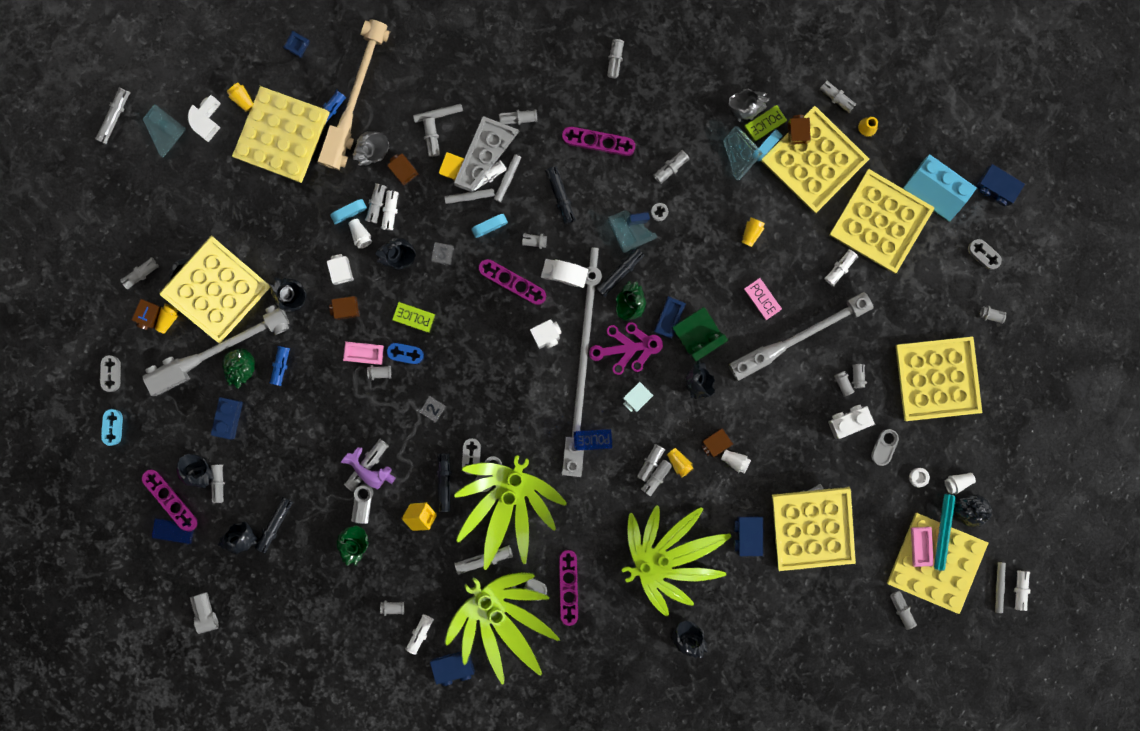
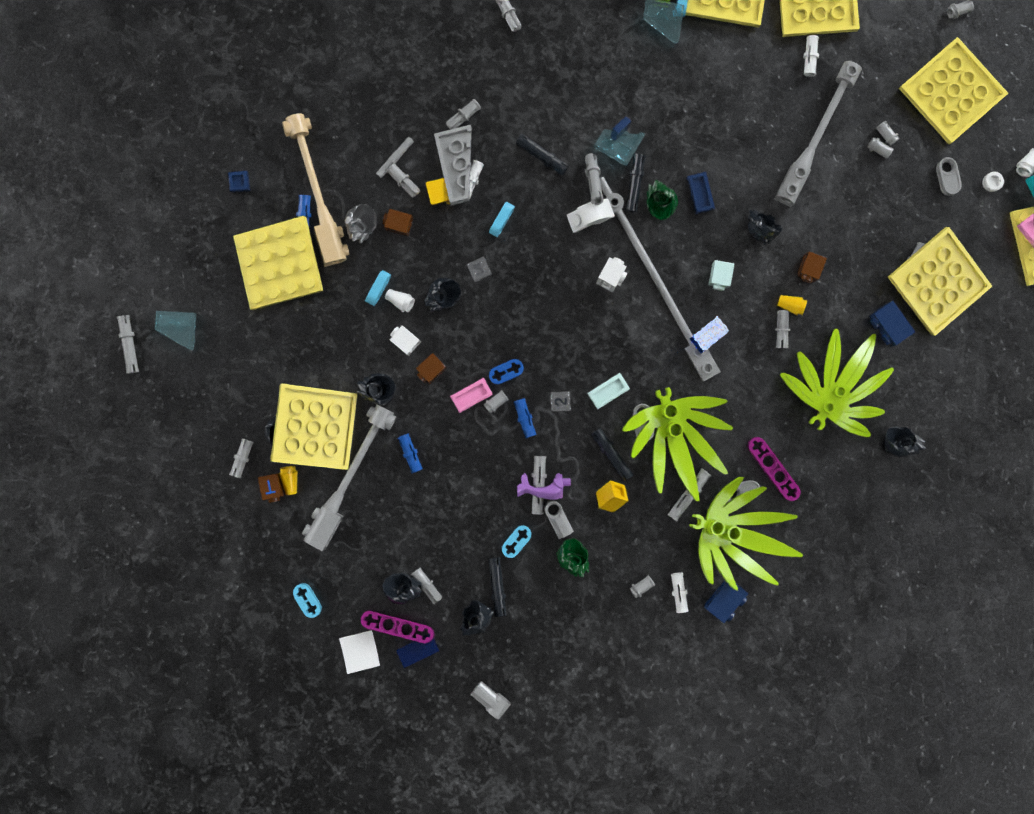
camera: 35 degrees left, 0 degrees up
light grey beam [100,355,121,392] -> none
white brick [188,95,221,142] -> none
dark blue brick [211,397,243,439] -> none
dark green hair [222,349,255,389] -> none
yellow cone [227,83,254,112] -> none
light grey pin [365,183,387,224] -> none
white pin [381,191,399,231] -> none
lime tile [393,302,435,333] -> none
light grey piece [445,189,495,204] -> none
light grey beam [462,438,481,475] -> none
magenta beam [479,259,546,305] -> none
light grey piece [494,154,521,202] -> none
light grey pin [522,233,547,249] -> none
magenta beam [562,127,635,156] -> none
magenta plant [589,322,663,375] -> none
light grey axle [637,444,665,481] -> none
light grey bush [651,203,668,221] -> none
light grey pin [653,150,689,184] -> none
dark green bracket [673,307,728,361] -> none
white cone [721,450,751,473] -> none
yellow cone [742,217,765,247] -> none
bright pink tile [744,278,782,320] -> none
white brick [828,405,874,439] -> none
none -> white sticker [339,630,380,674]
none -> medium azure beam [502,525,531,558]
none -> blue pin [513,398,537,438]
none -> light grey pin [585,153,603,205]
none -> light aqua tile [587,373,630,409]

